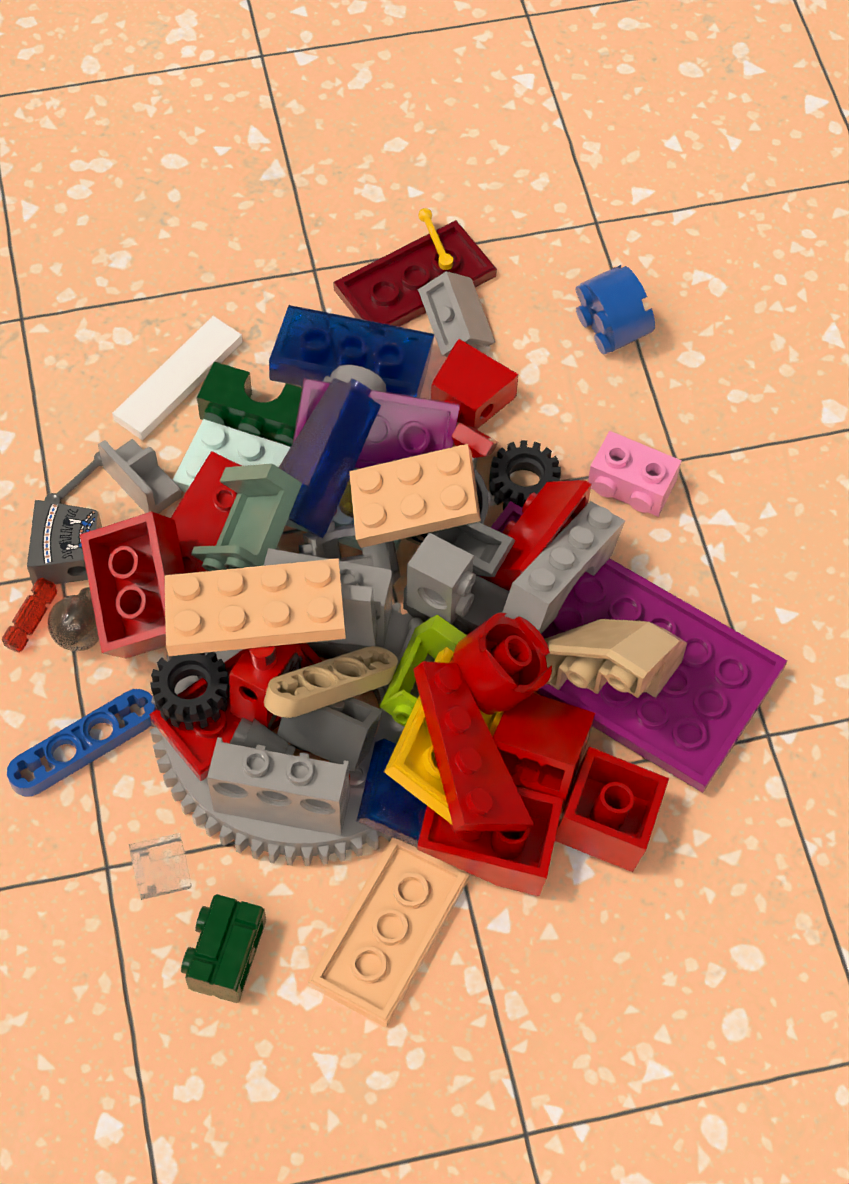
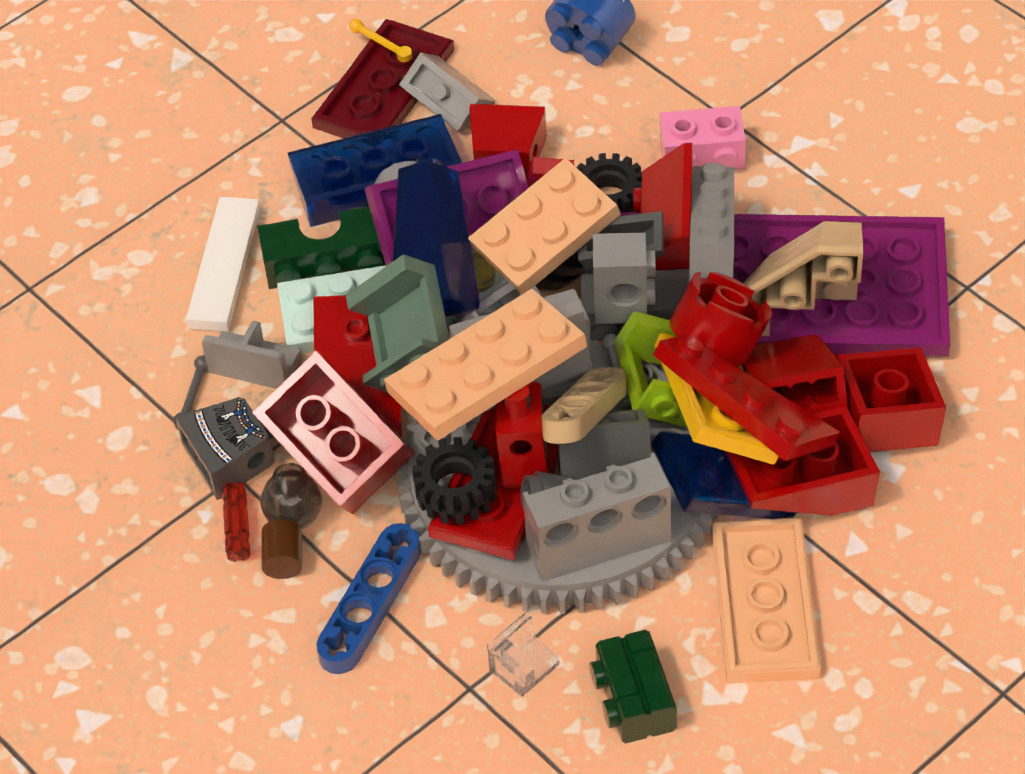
camera: 25 degrees left, 10 degrees down
none -> reddish brown piece [261,519,302,579]

